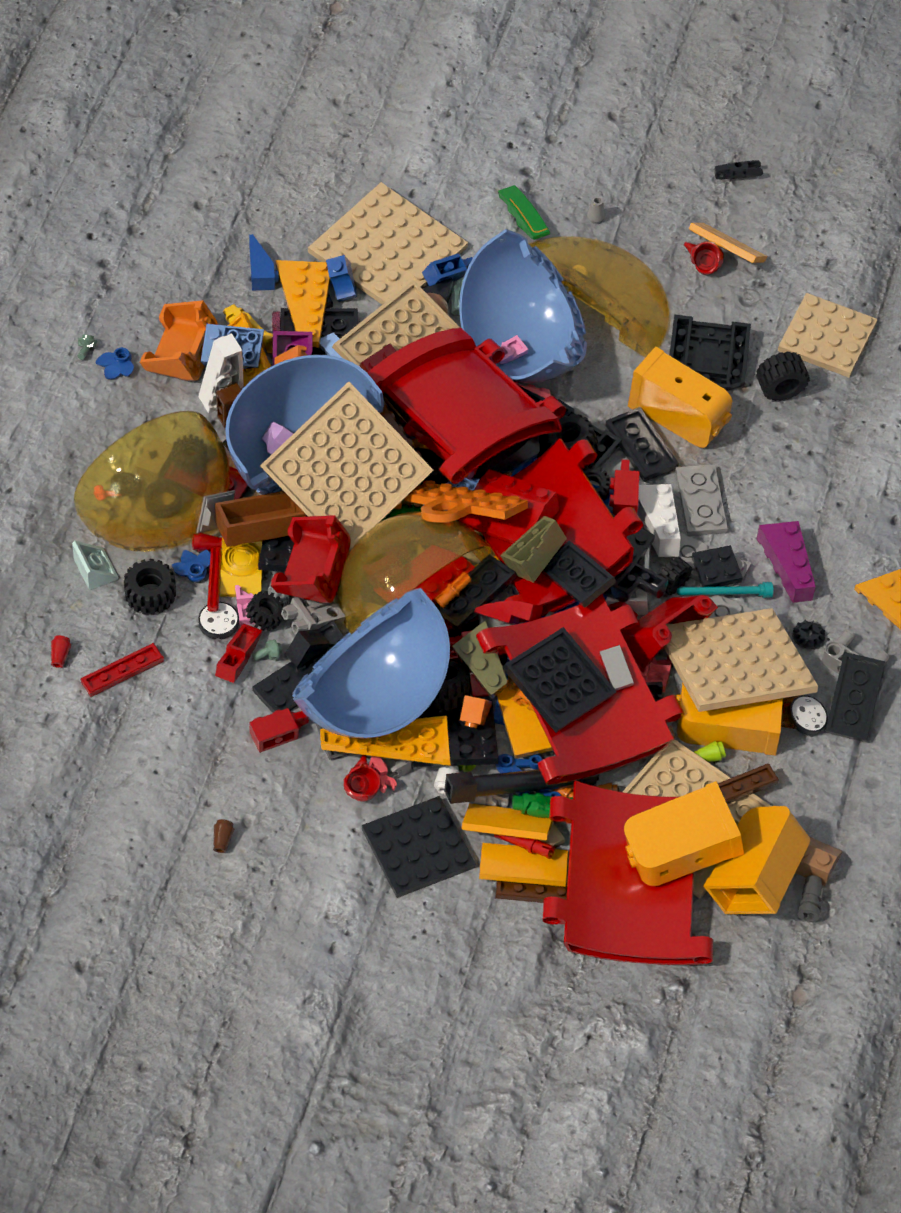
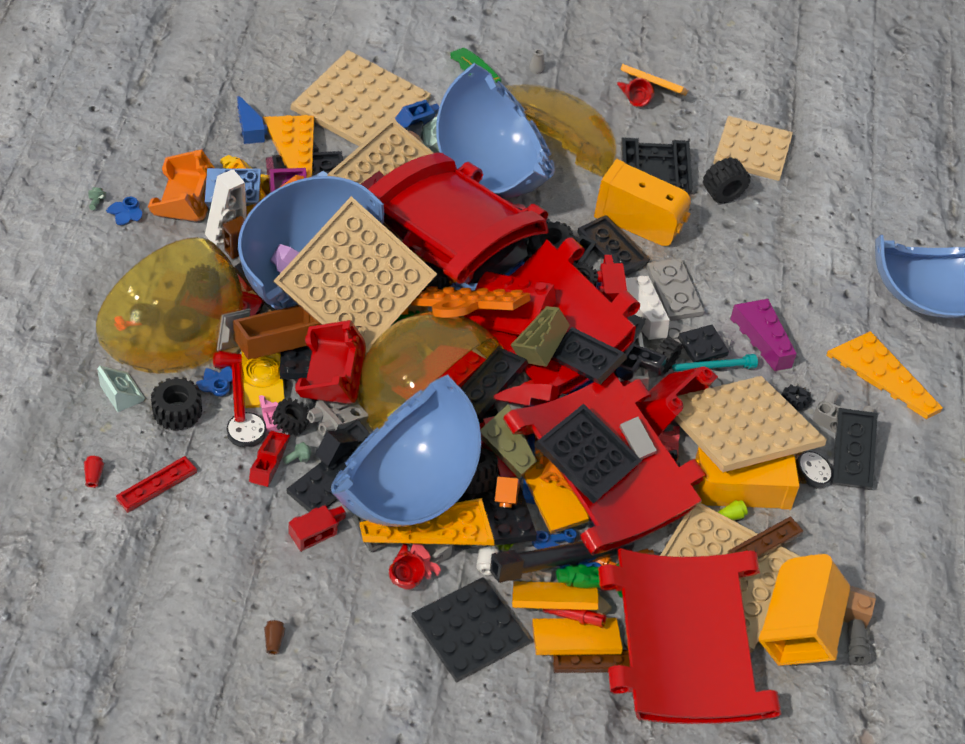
camera: 10 degrees left, 5 degrees down
blue arch [326,255,357,302] -> none
orange axle [435,572,471,608] -> none
bright pink slope [499,335,528,365] -> none
light orange piece [624,781,744,886] -> none
black hinge [714,160,763,180] -> none

